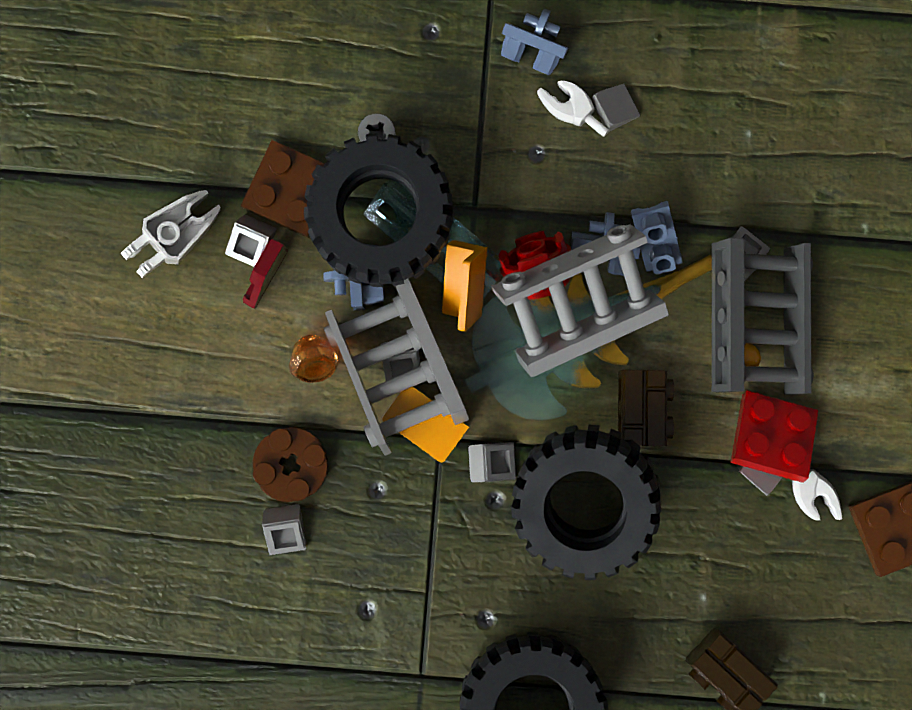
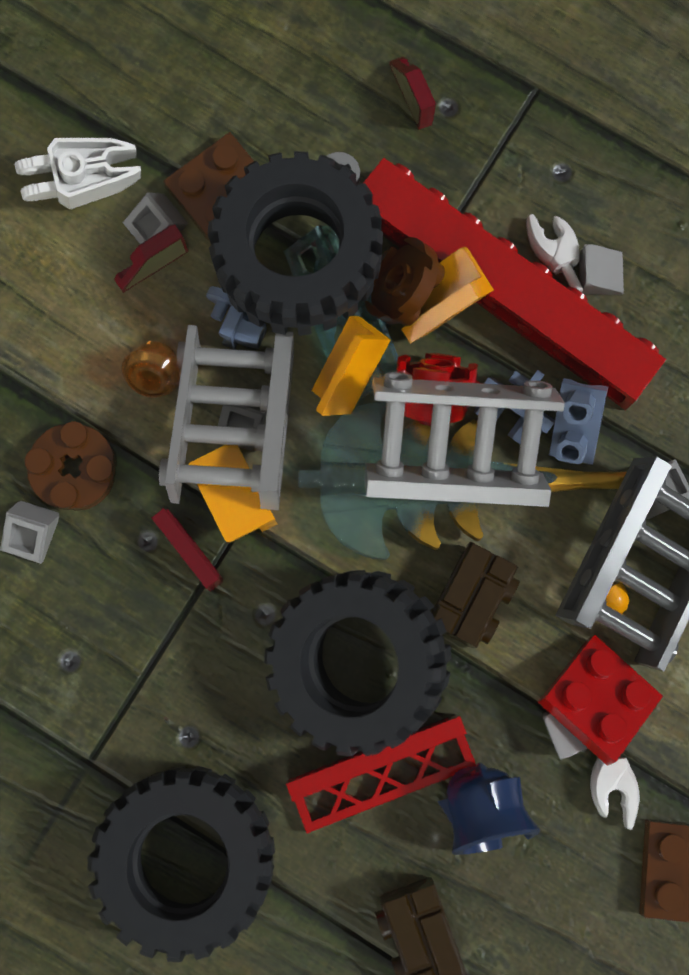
camera: 30 degrees right, 5 degrees down
light grey slope [468,442,516,482] -> none
sand blue hips [501,8,569,75] -> none
none -> dark red tile [151,508,223,592]
none -> red fence [286,714,476,834]
none -> red brick [363,157,667,410]
none -> reddish brown plate [365,237,445,326]
none -> dark red tile [389,57,436,130]
none -> light orange panel [401,247,494,344]
none -> dark blue helmet [438,762,541,855]

